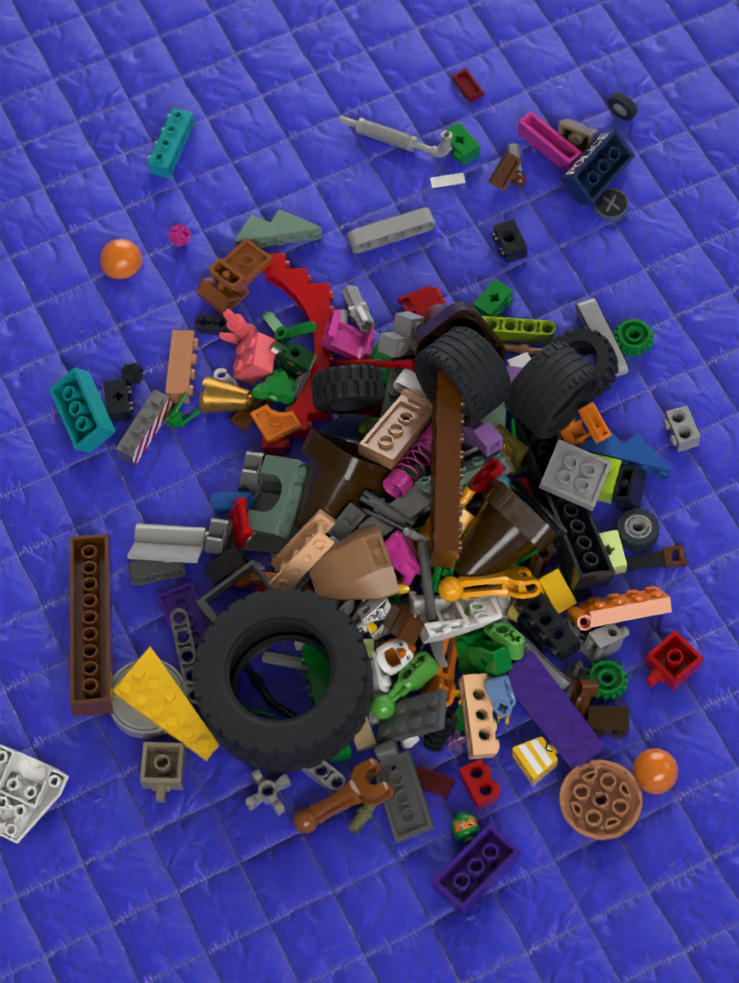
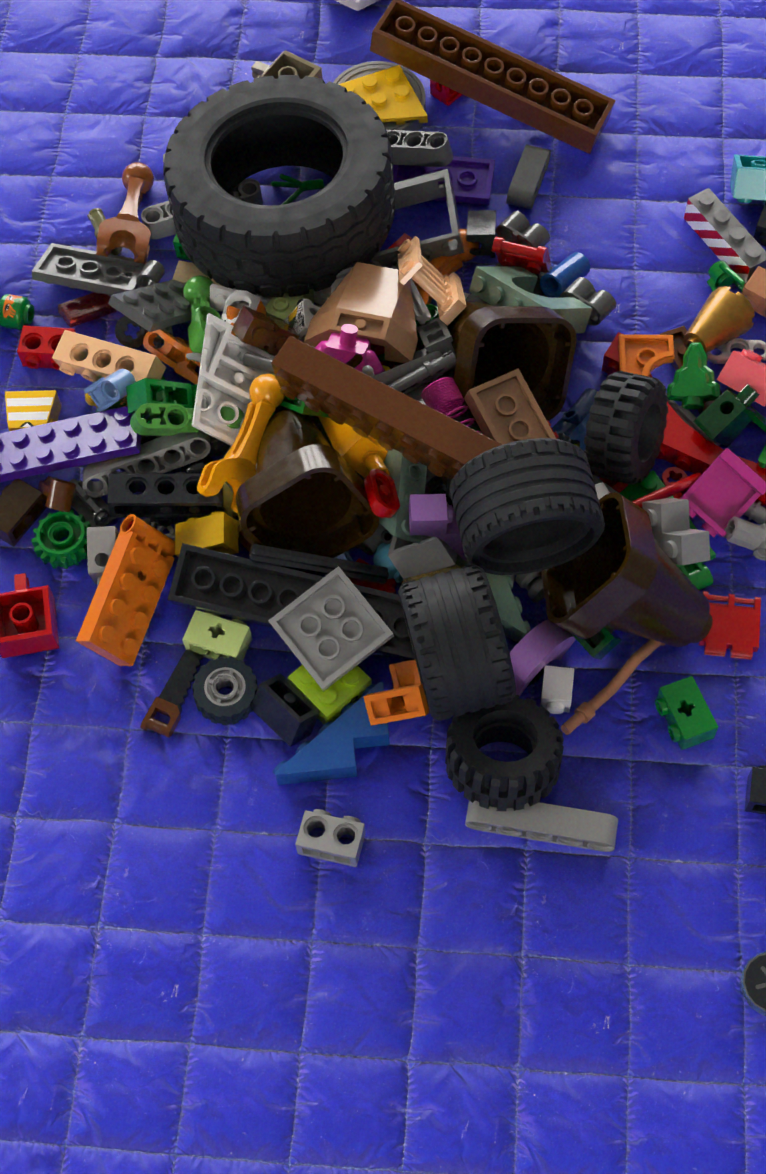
camera: 120 degrees right, 0 degrees up
light grey door [127,523,209,563] -> none
lime beam [482,316,556,344] -> none
green gear [613,318,654,357] -> none

